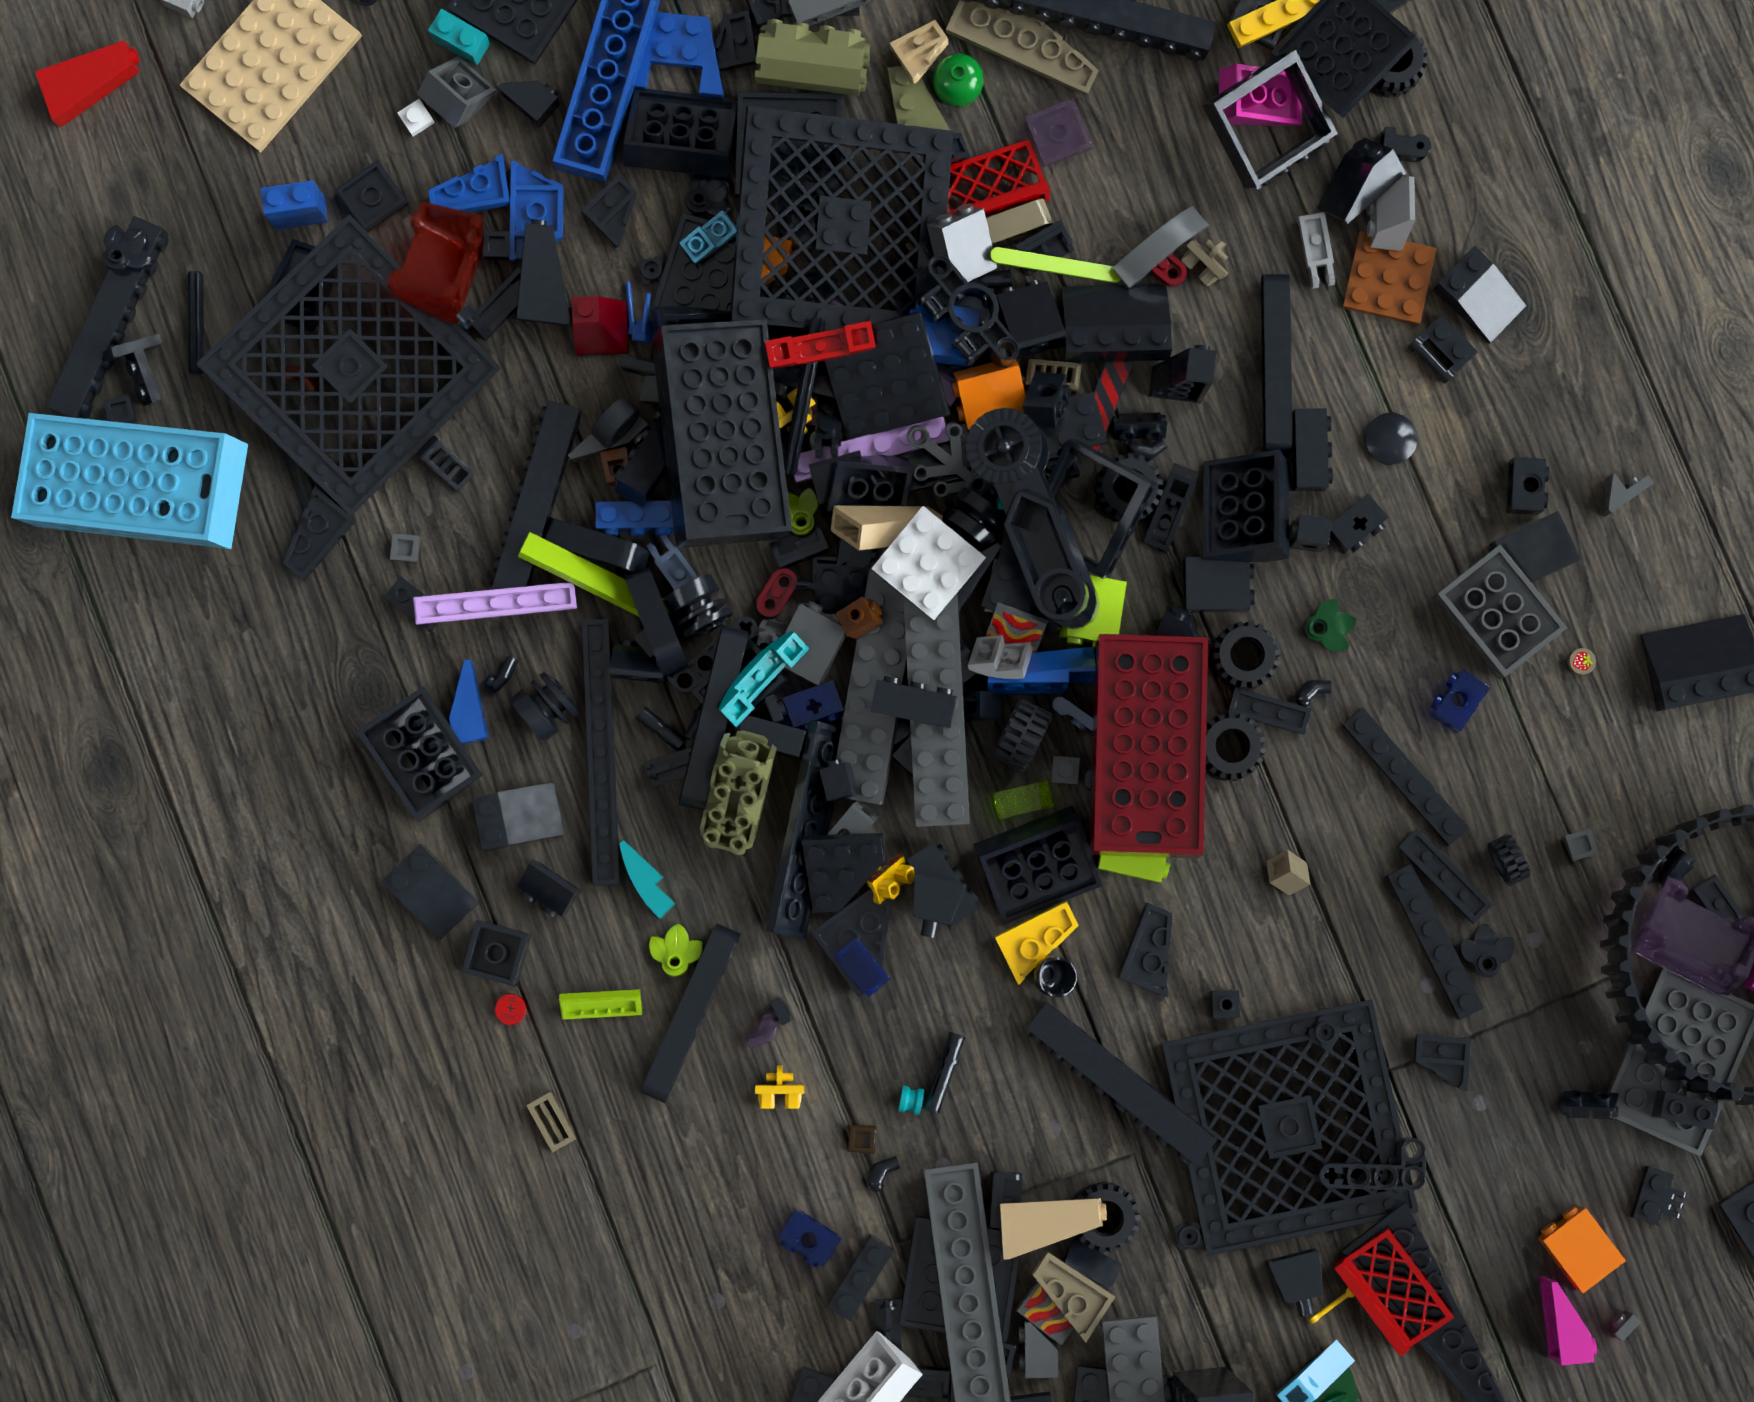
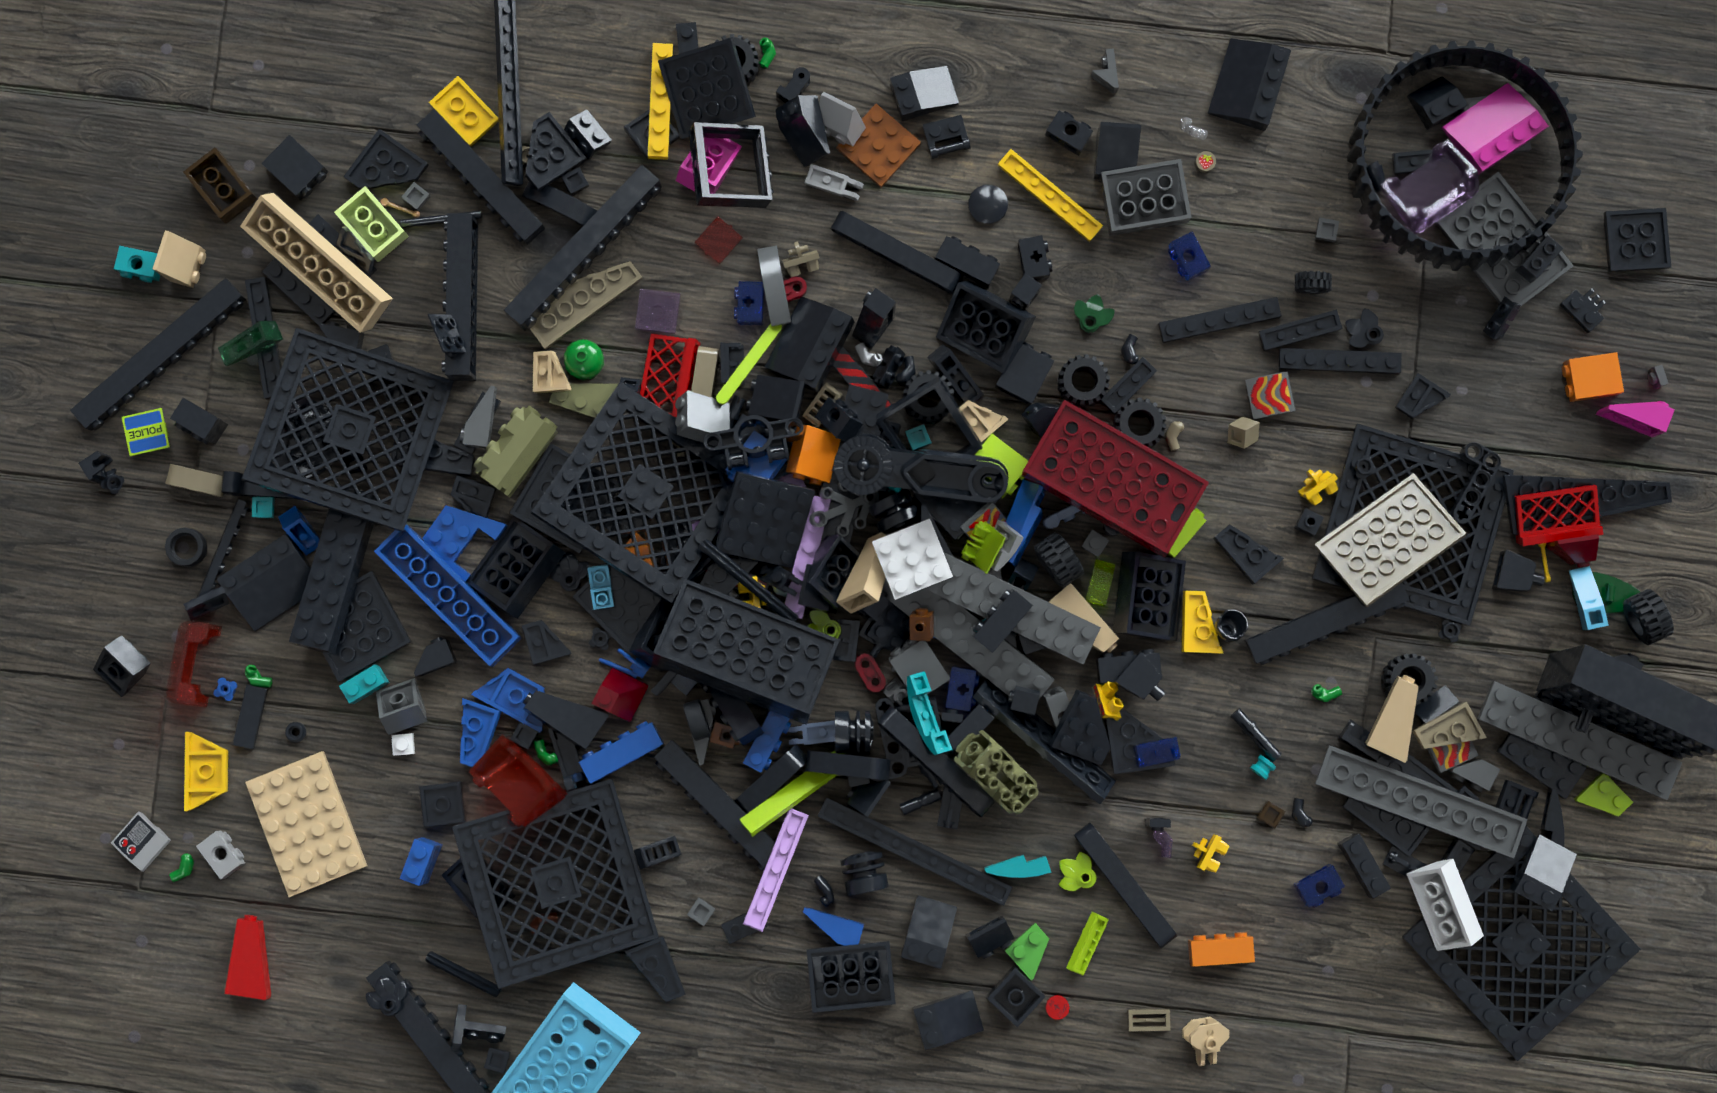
camera: 60 degrees left, 0 degrees up
red slope [765,321,876,368] -> none
none -> green arm [534,740,558,766]
none -> blue brick [579,721,664,784]
none -> clear red piece [695,216,743,264]
none -> clear blue brick [734,281,764,325]
none -> green arm [759,37,776,69]
none -> light grey arm [855,343,882,367]
none -> teal plate [905,424,931,451]
none -> tan wing [959,400,1008,442]
none -> lime hinge [961,521,1006,574]
none -> yellow plate [997,149,1103,242]
none -> bright green wing [1005,923,1049,981]
none -> tan slope [1049,583,1119,653]
none -> dark tan arm [1165,421,1184,452]
none -> clear arm [1179,117,1208,140]
none -> tan hinge [1182,1017,1229,1066]
none -> orange brick [1188,932,1255,966]
none -> slope [1245,372,1296,420]
none -> yellow hips [1298,469,1338,506]
none -> green arm [1311,684,1343,702]
none -> plate [1315,473,1466,608]
none -> dark red slope [1546,534,1599,568]

